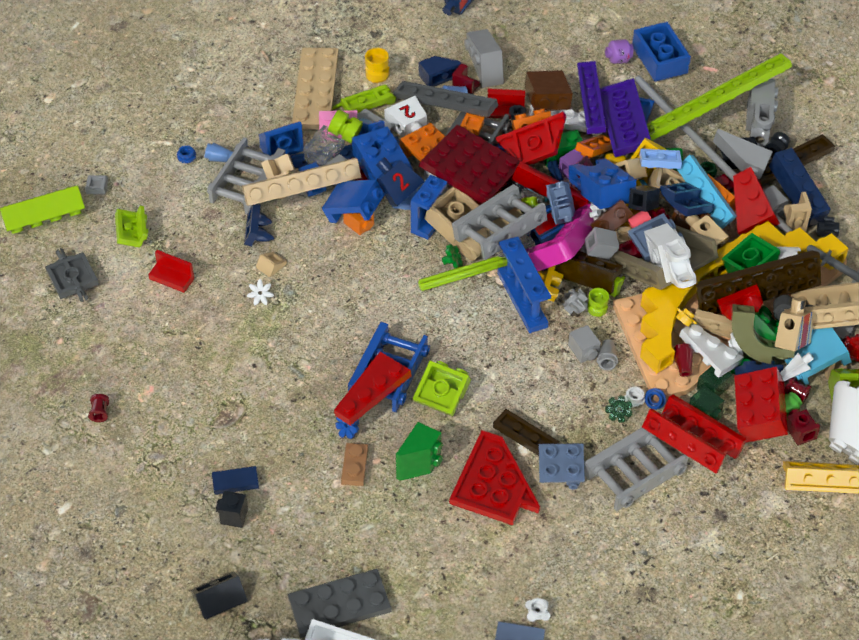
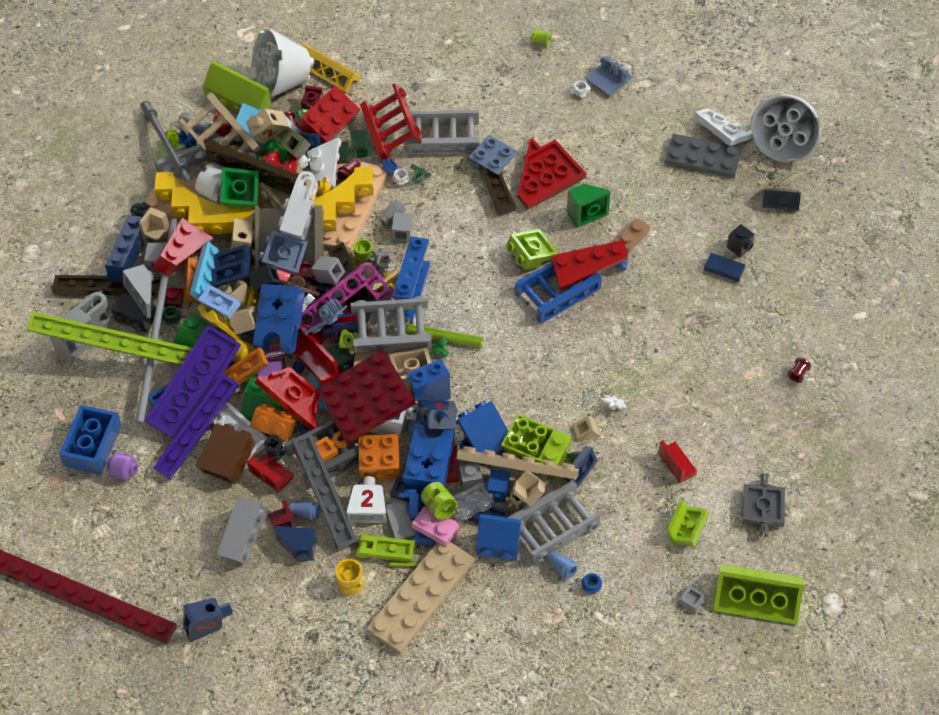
camera: 145 degrees left, 5 degrees up
none -> lime slope [501,414,572,479]

